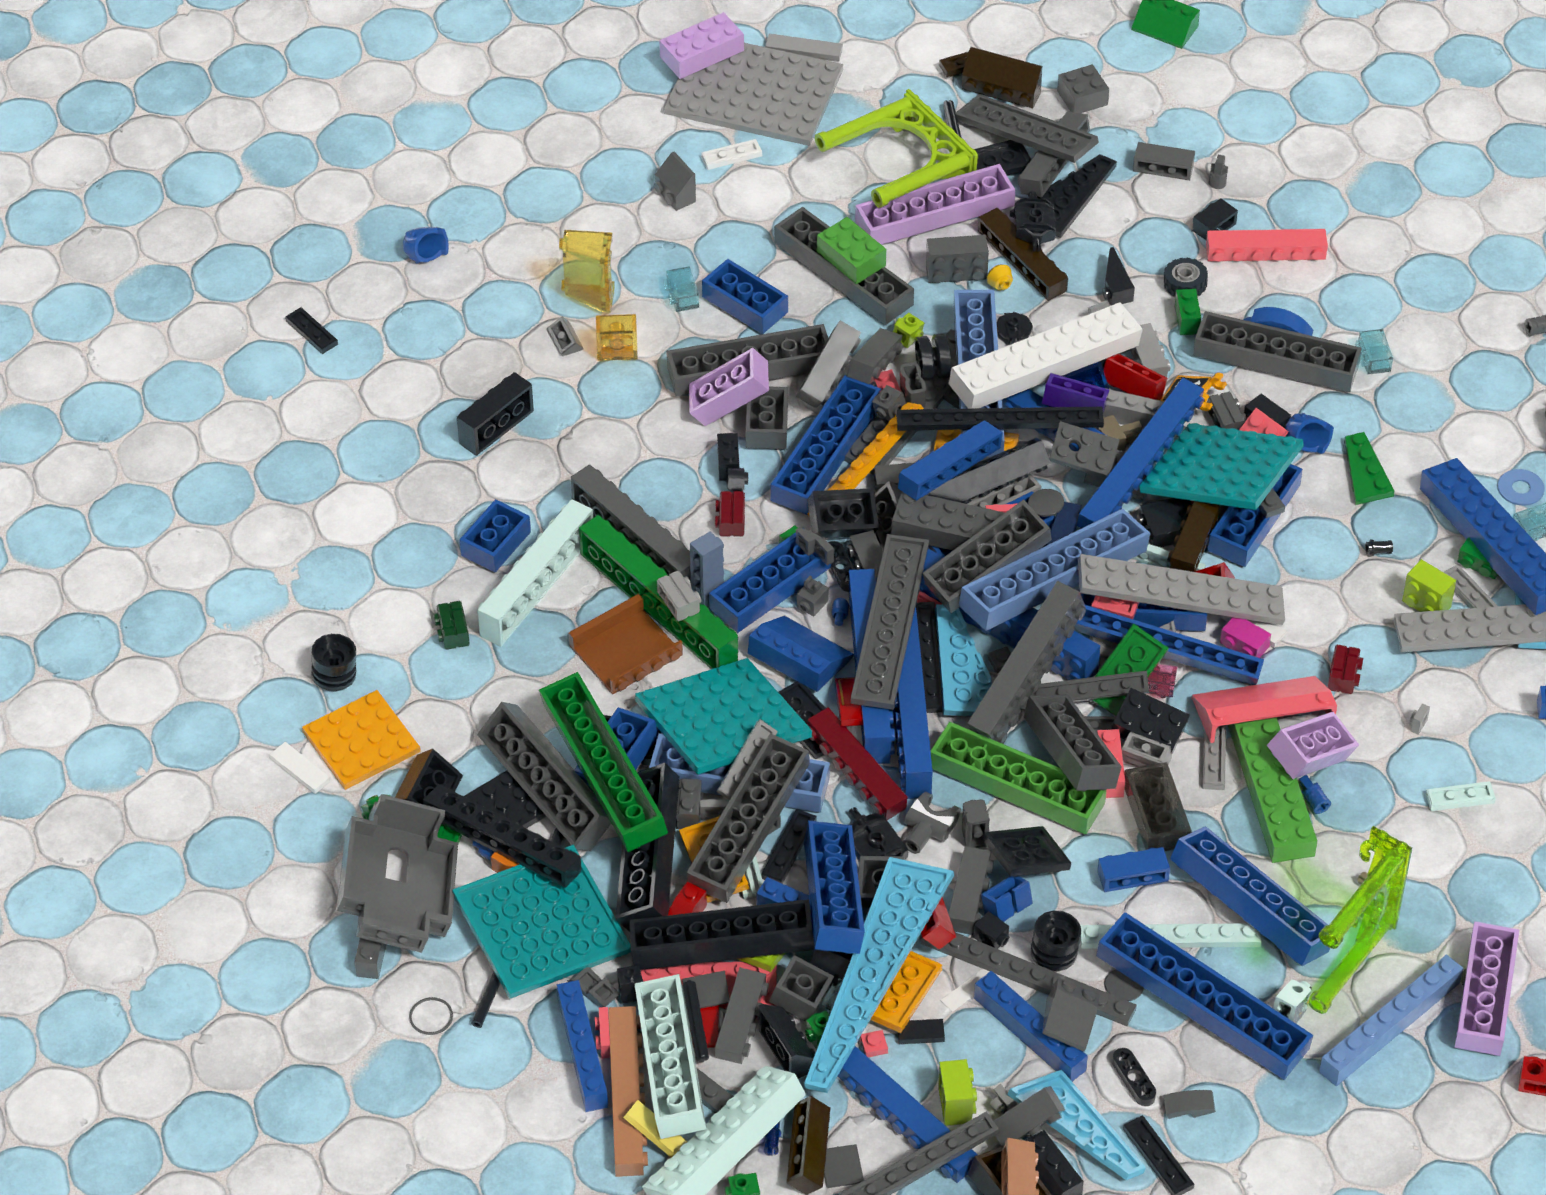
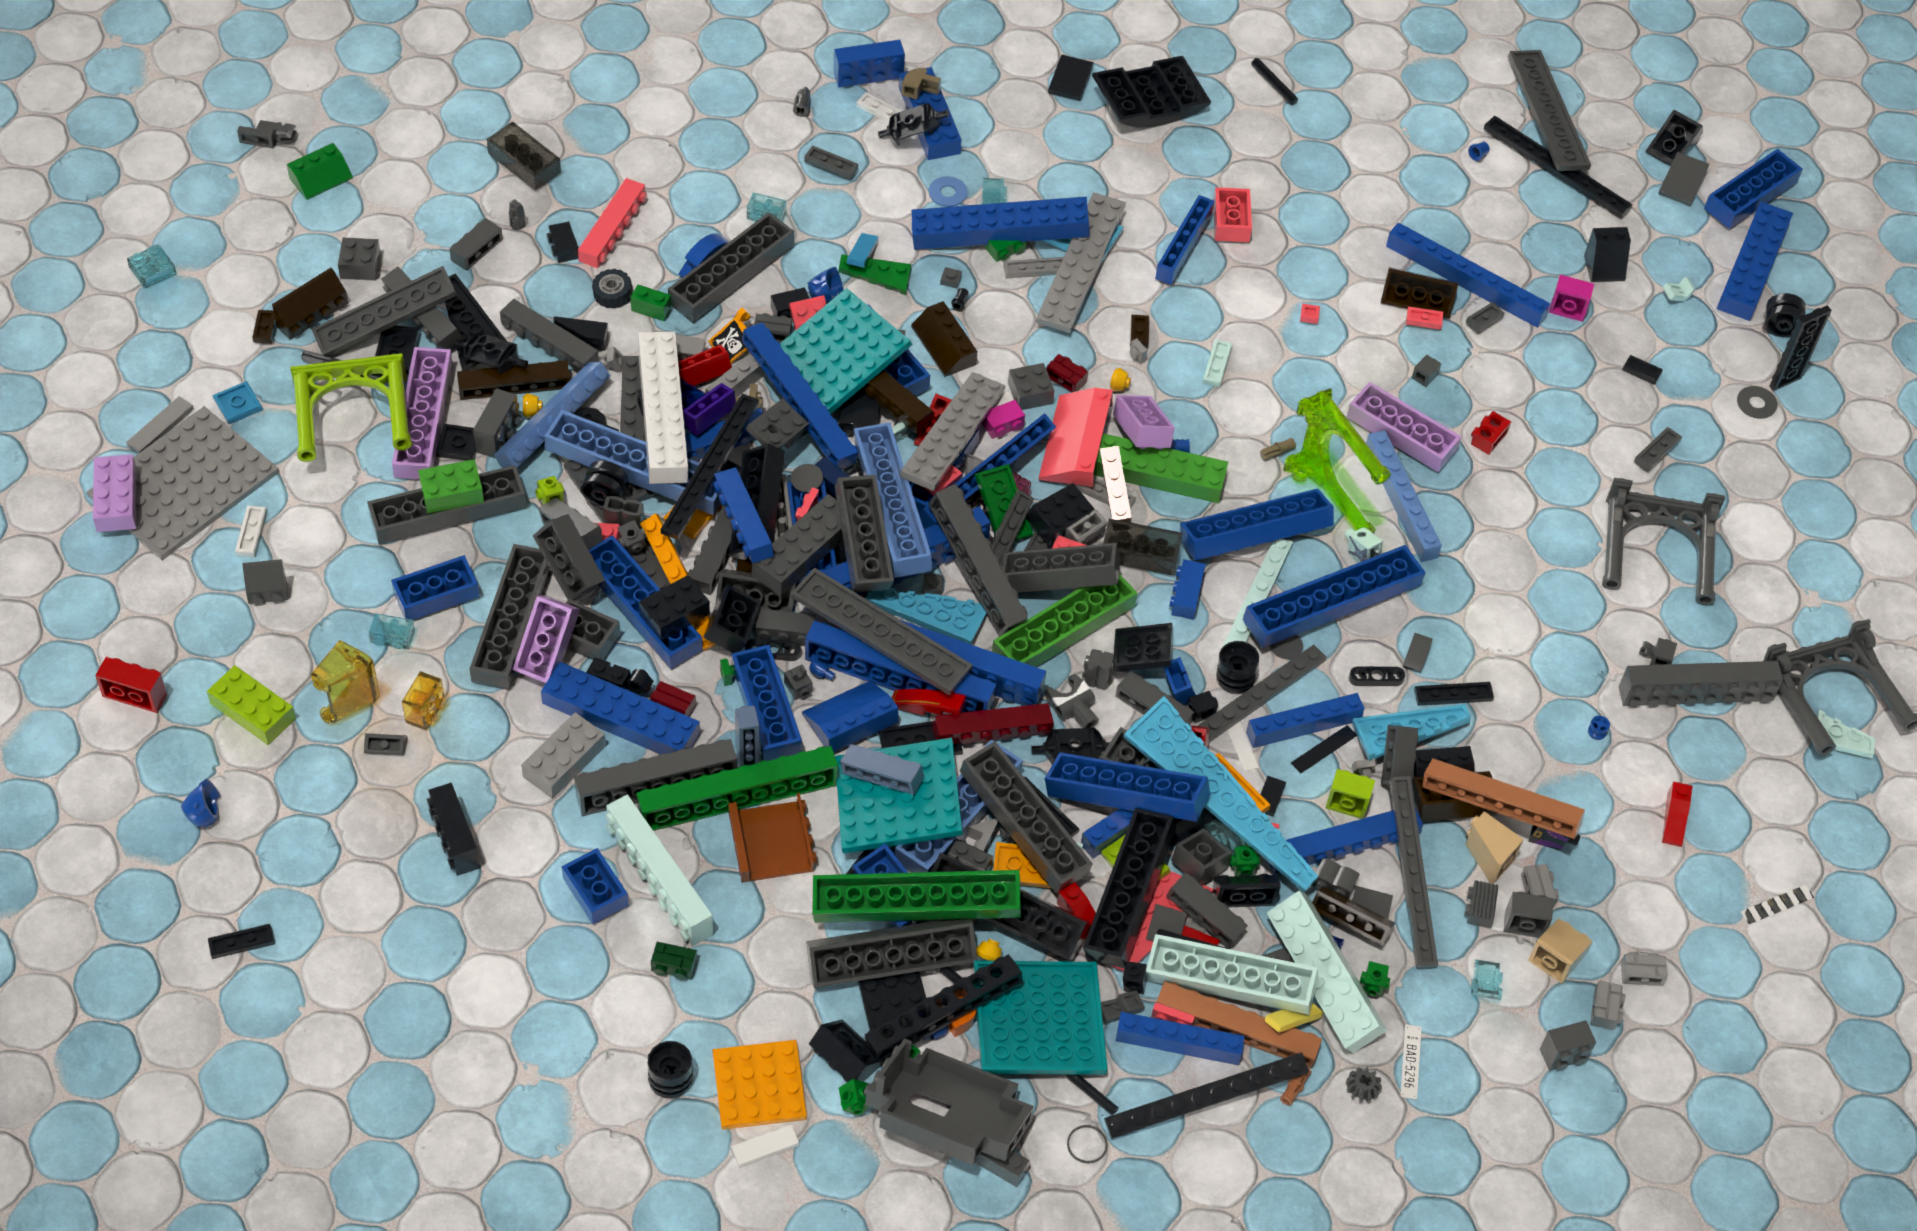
camera: 70 degrees left, 5 degrees up
light grey brick [657,571,701,621] -> none
light grey tile [716,719,778,801] -> none
dark grey slope [796,527,834,565] -> none
dark grey slope [1042,978,1099,1051] -> none
lime brick [1402,559,1456,612] -> none
none -> red brick [95,656,167,713]
none -> lime brick [207,665,296,745]
none -> dark azure tile [212,381,263,424]
none -> black tile [436,424,476,461]
none -> clear smoke brick [487,121,561,191]
none -> medium blue brick [494,361,611,468]
none -> dark grey brick [500,299,599,372]
none -> light grey brick [521,713,606,799]
none -> blue brick [541,662,700,754]
none -> black brick [639,575,710,641]
none -> dark grey plate [804,145,858,180]
none -> sand blue brick [840,744,924,795]
none -> dark azure tile [847,233,878,267]
none -> dark brown slope [911,301,978,377]
none -> dark grey plate [940,267,962,289]
none -> yellow cone [976,938,1002,961]
none -> dark grey brick [1008,363,1055,410]
none -> brick [1100,446,1131,526]
none -> black plate [1104,1052,1309,1139]
none -> yellow cone [1110,367,1131,392]
none -> dark brown plate [1130,314,1149,348]
none -> nougat pin [1280,1068,1312,1106]
none -> black sticker [1291,725,1357,774]
none -> dark grey brick [1313,858,1360,899]

